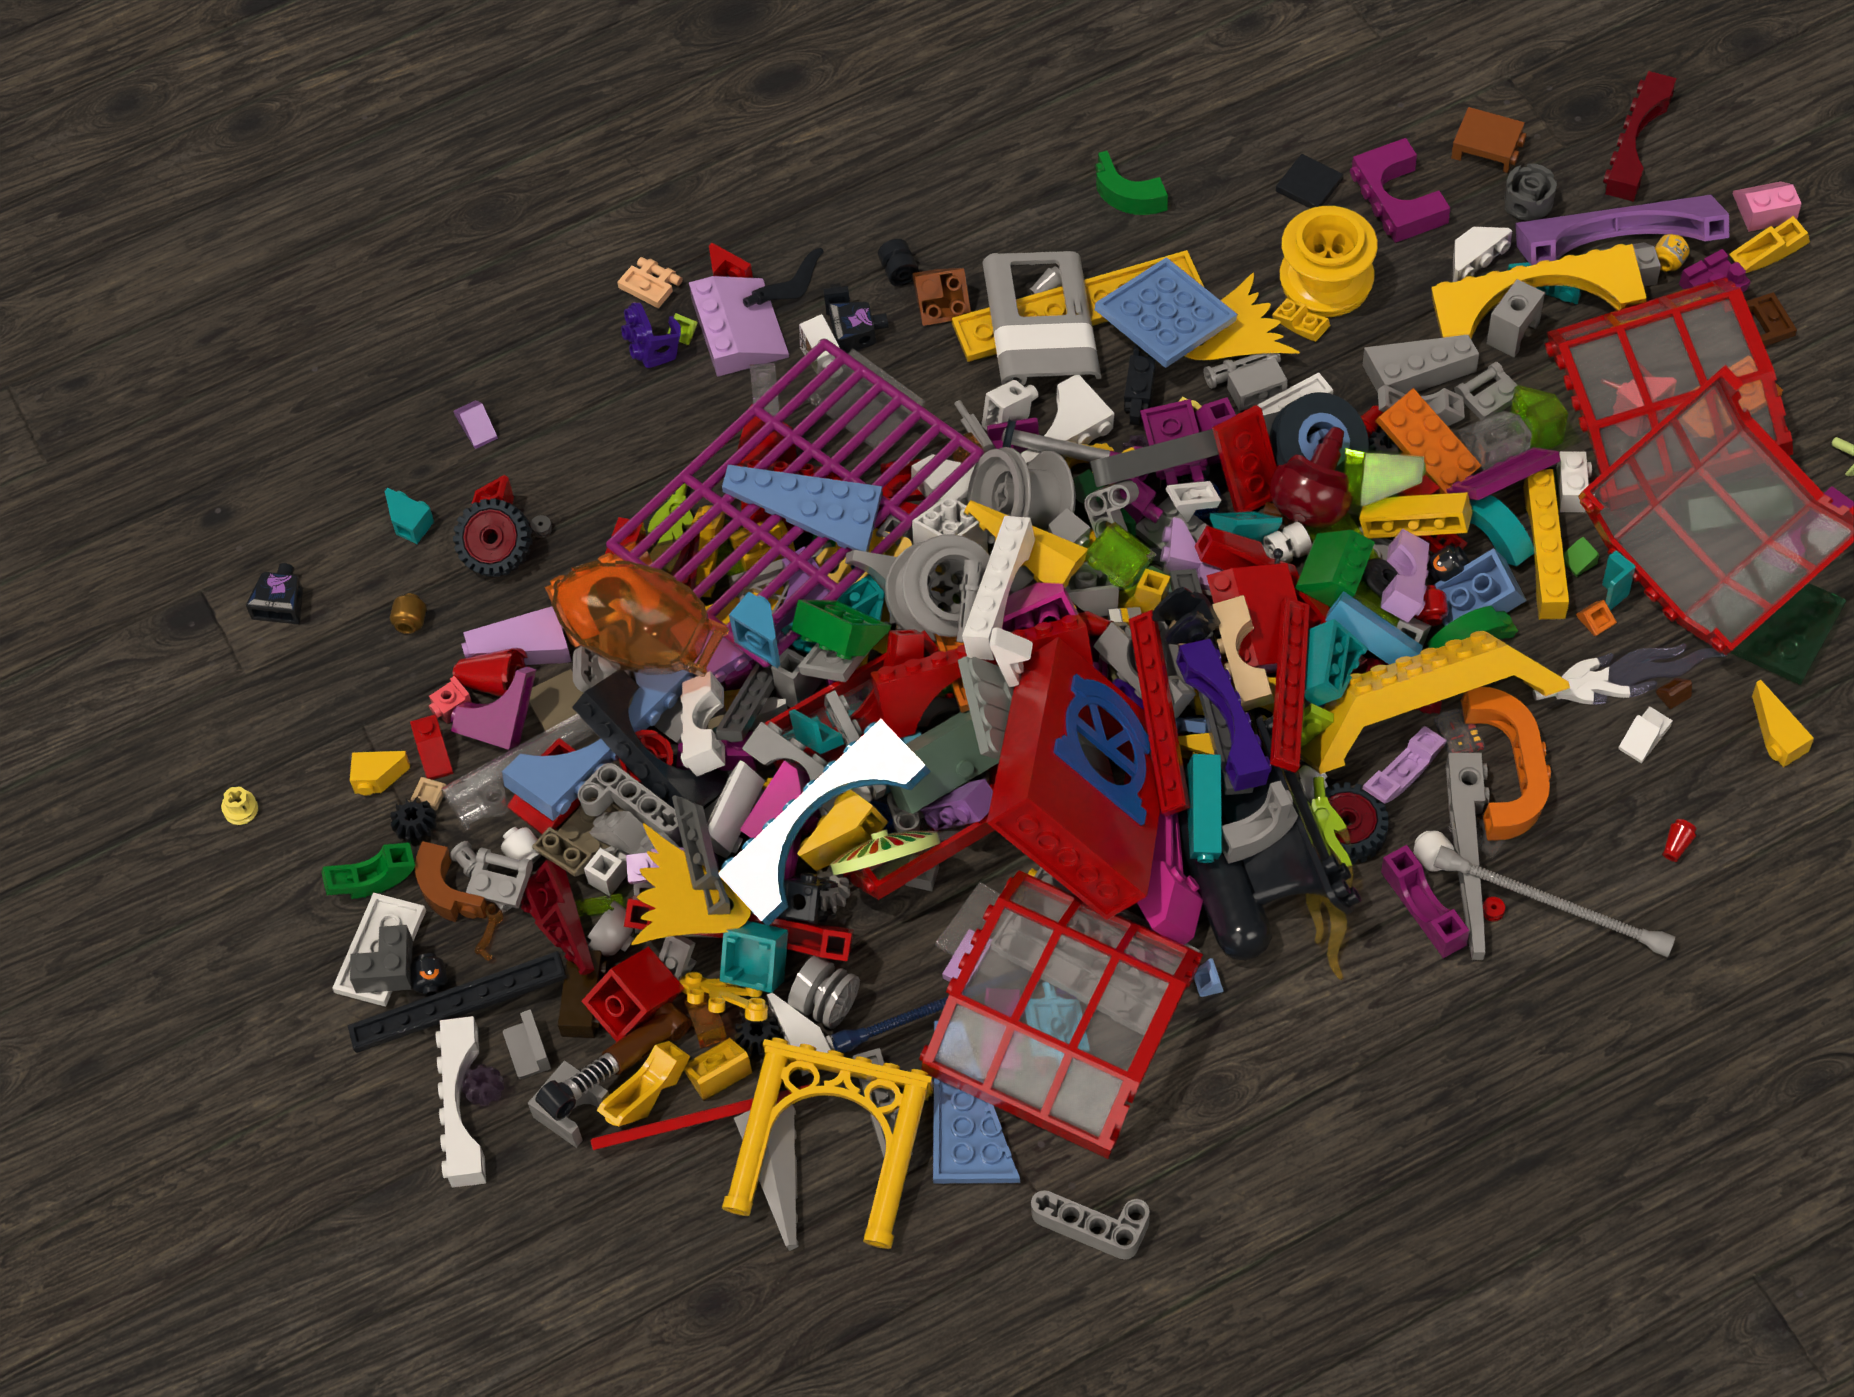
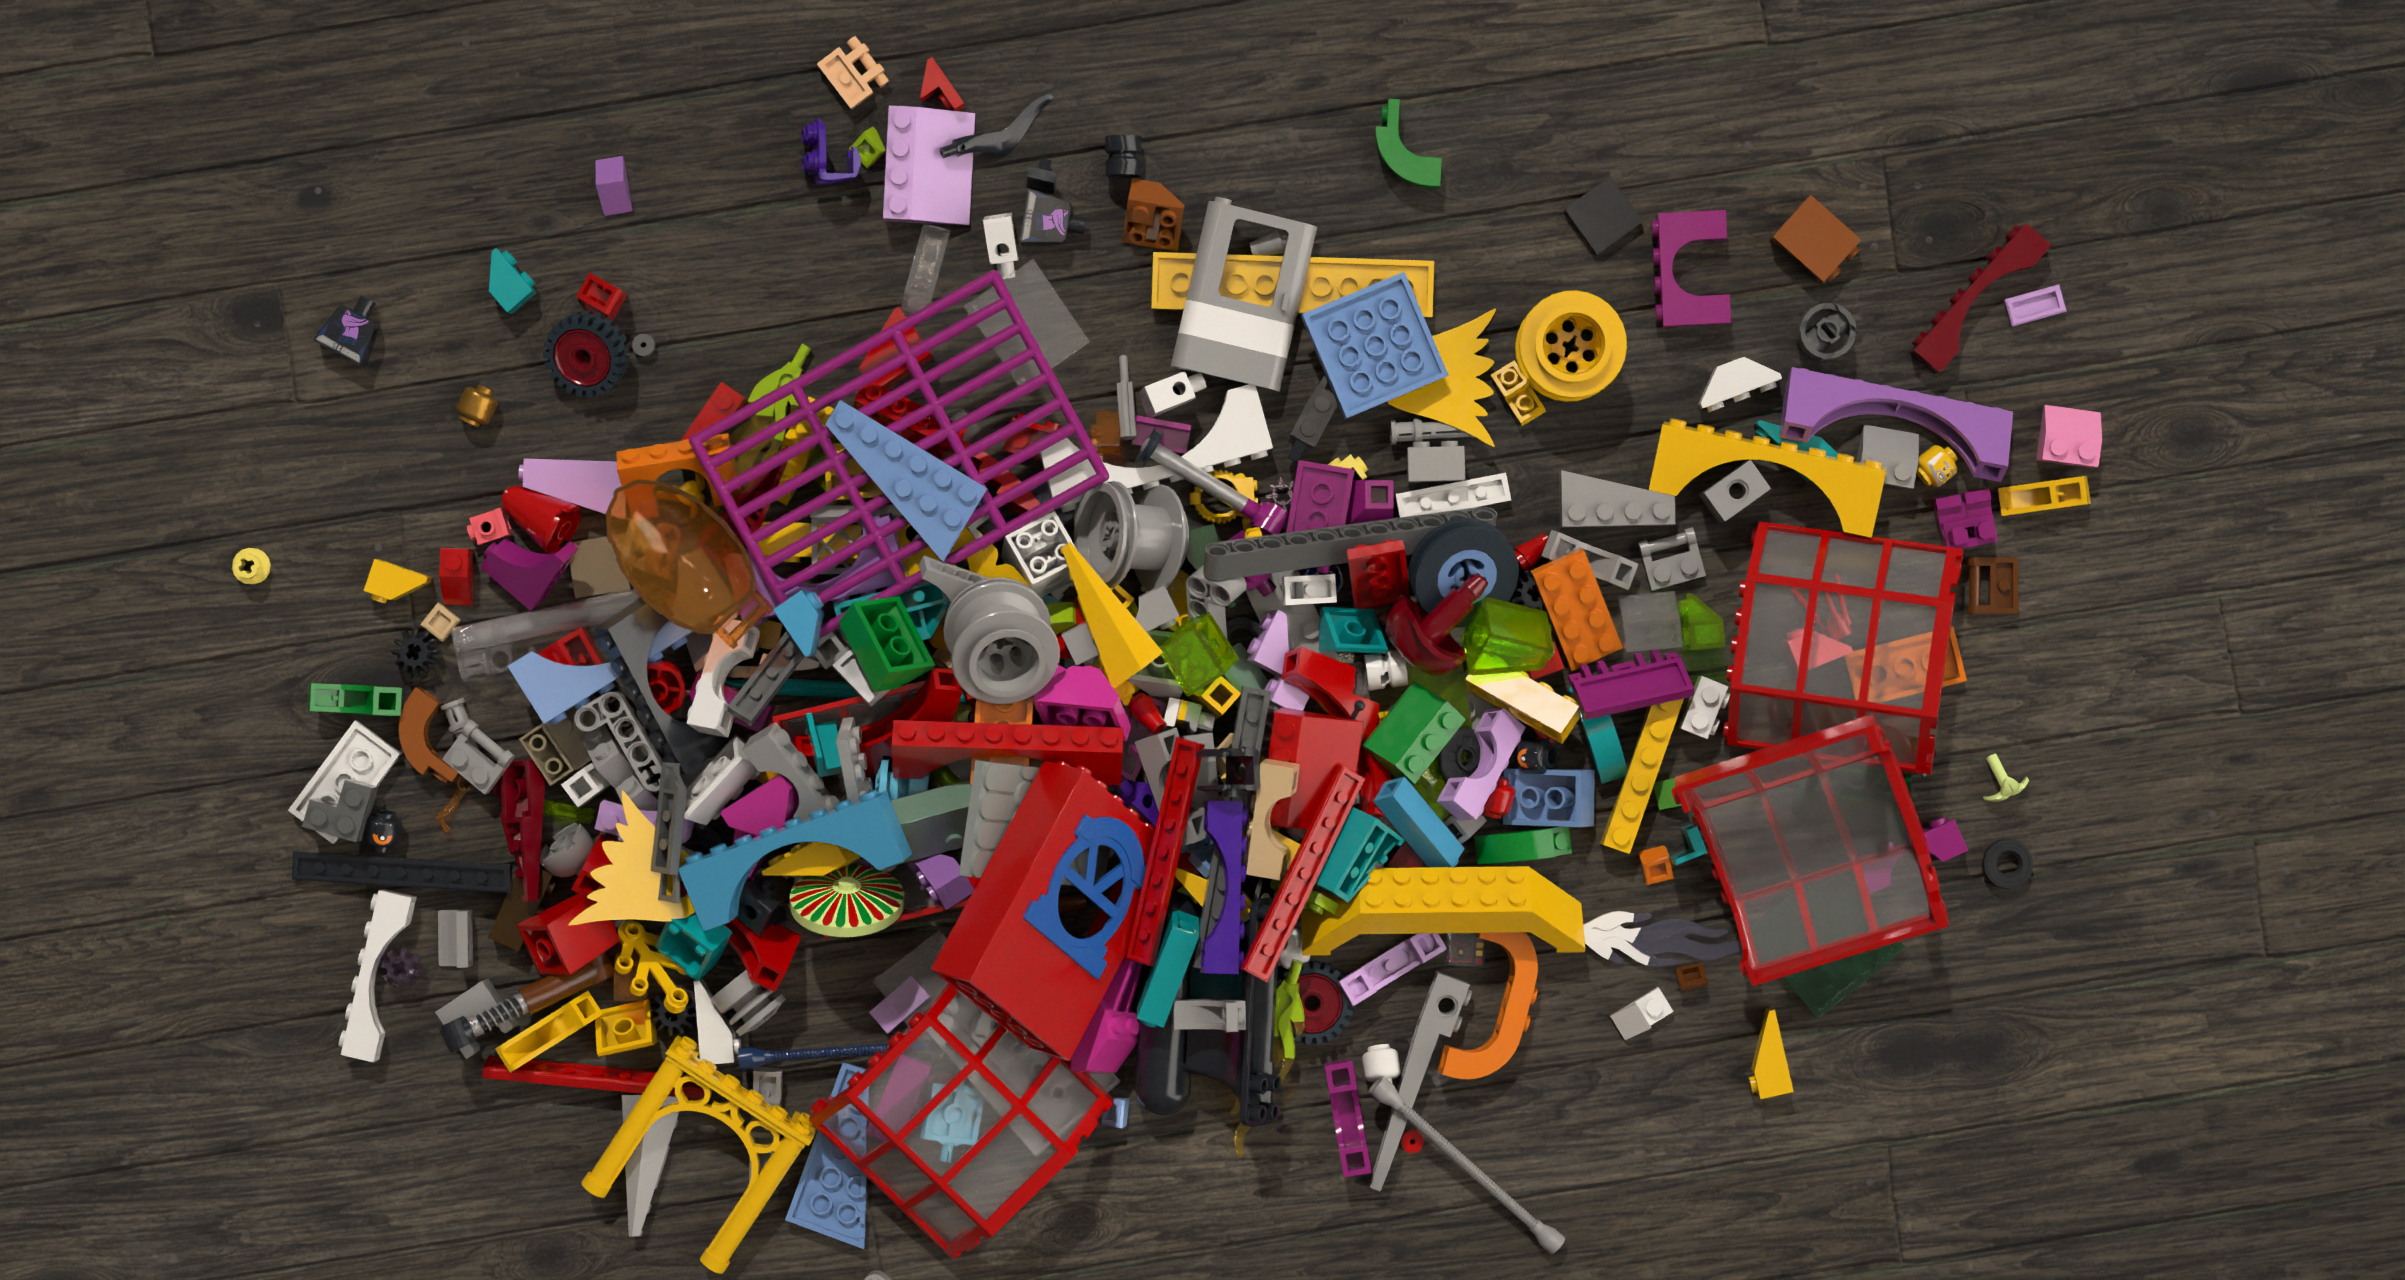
camera: 15 degrees right, 30 degrees up
white head [501,827,541,864] -> none
light grey pin [956,560,982,643] -> none
white arch [962,516,1035,660] -> none
white slope [990,627,1033,687] -> none
red cone [1662,819,1697,862] -> none
none -> lavender tile [2003,284,2066,327]

